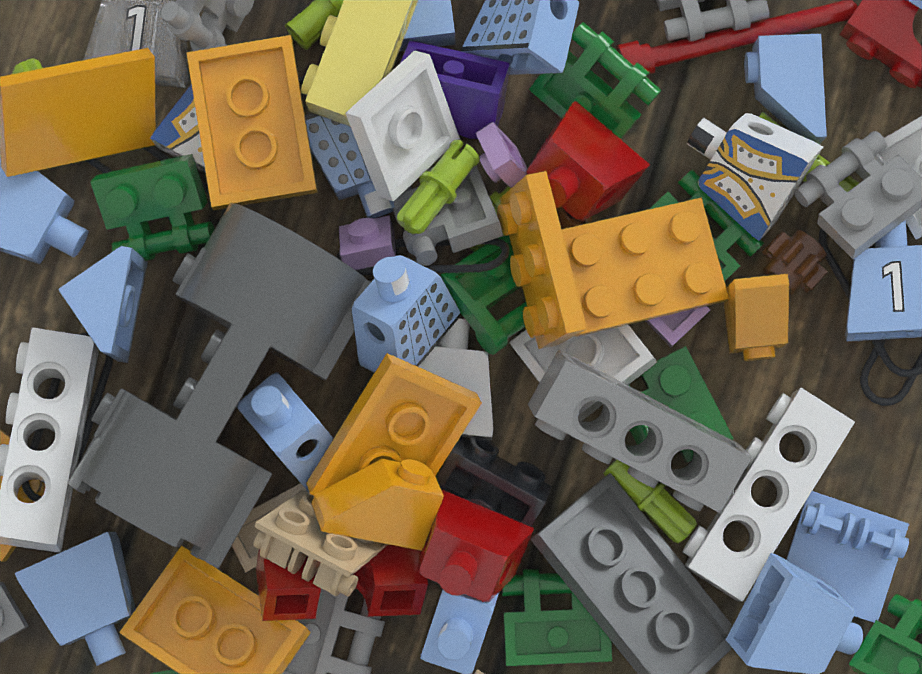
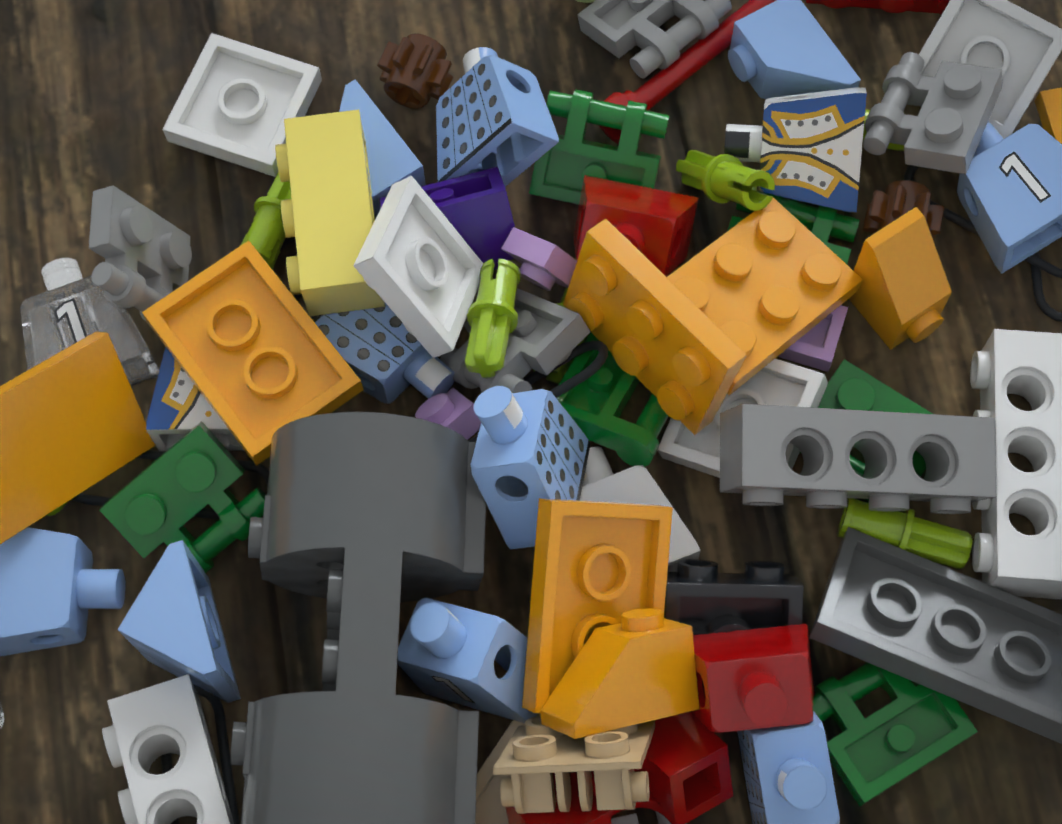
camera: 30 degrees left, 15 degrees down
none -> lime axle [676,150,775,211]

